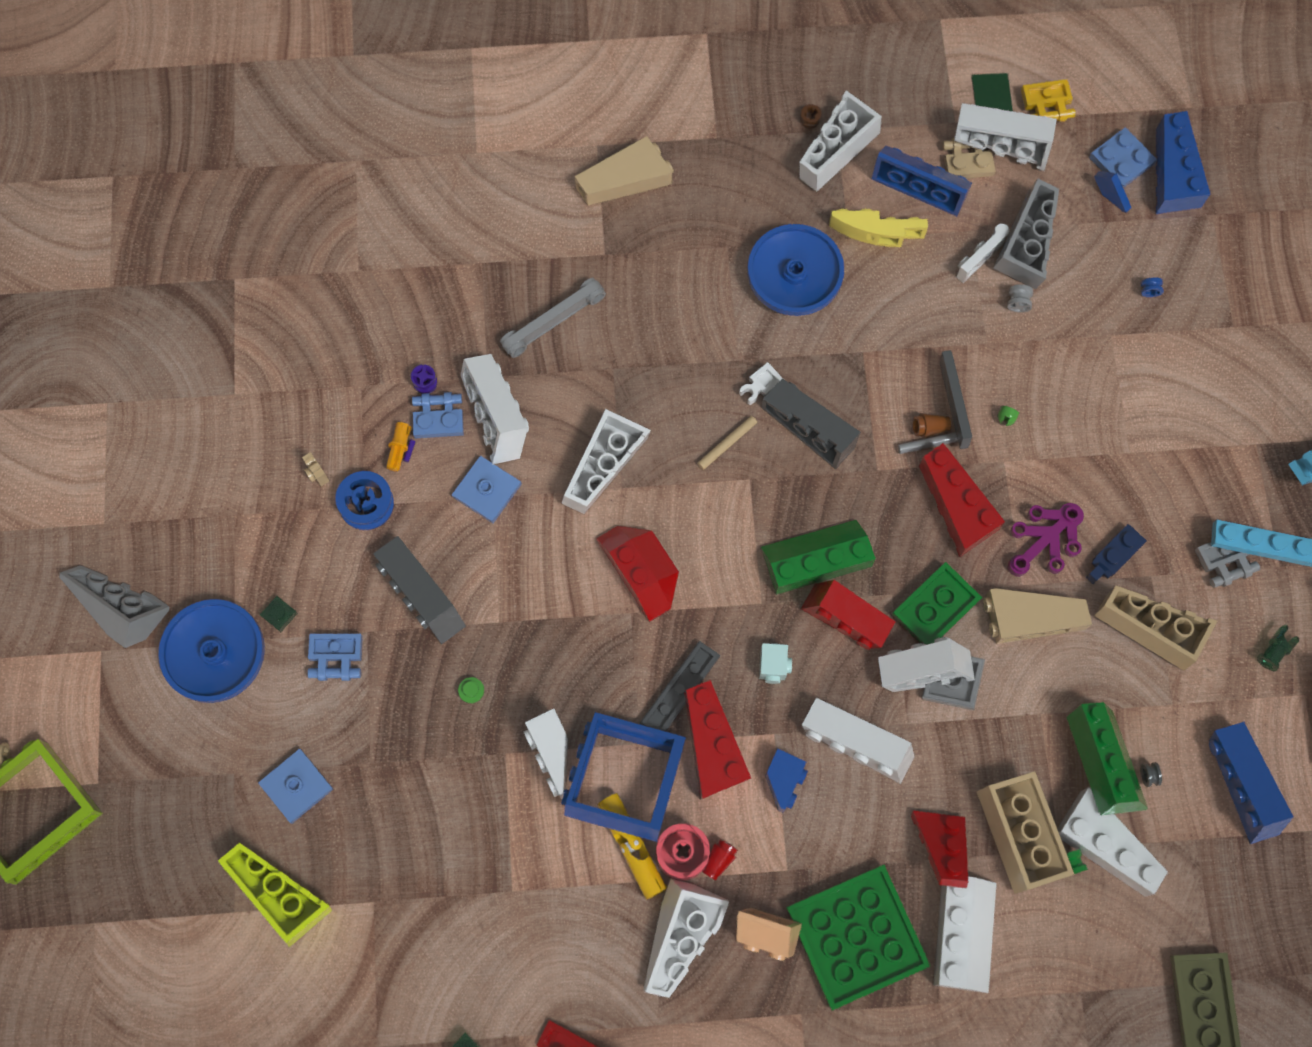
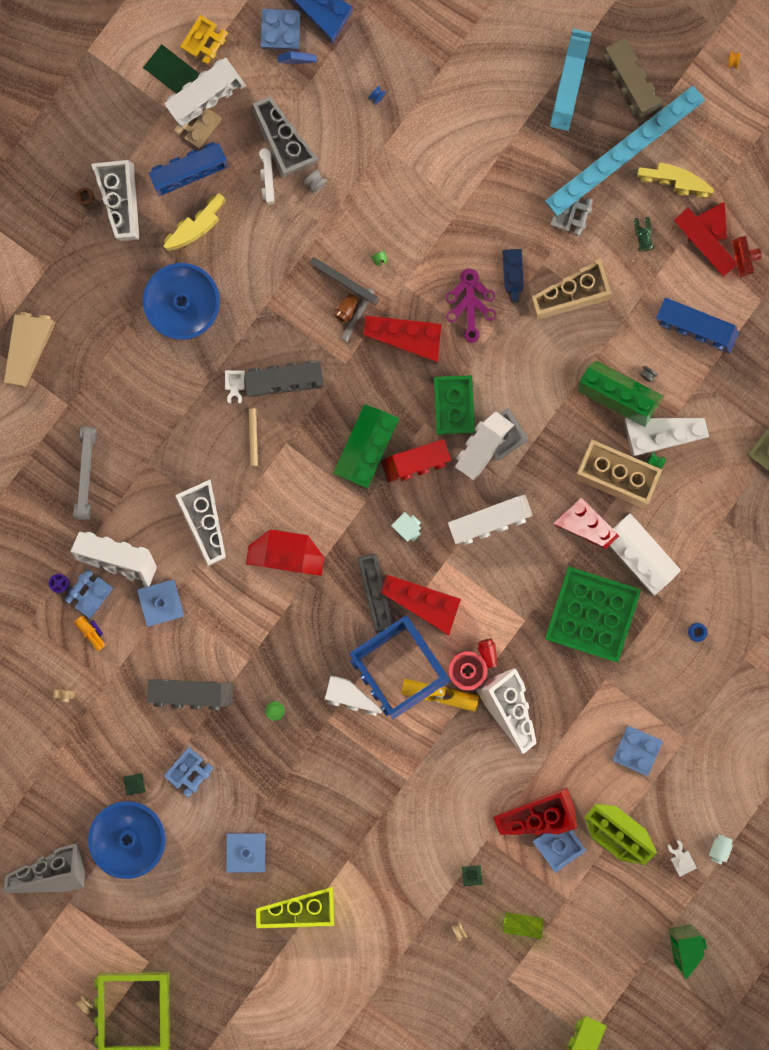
camera: 50 degrees left, 15 degrees up
blue wheel [335,471,394,530] -> none
light nougat slope [737,908,802,961] -> none
blue slope [765,749,808,813] -> none
tan slope [983,588,1092,644] -> none

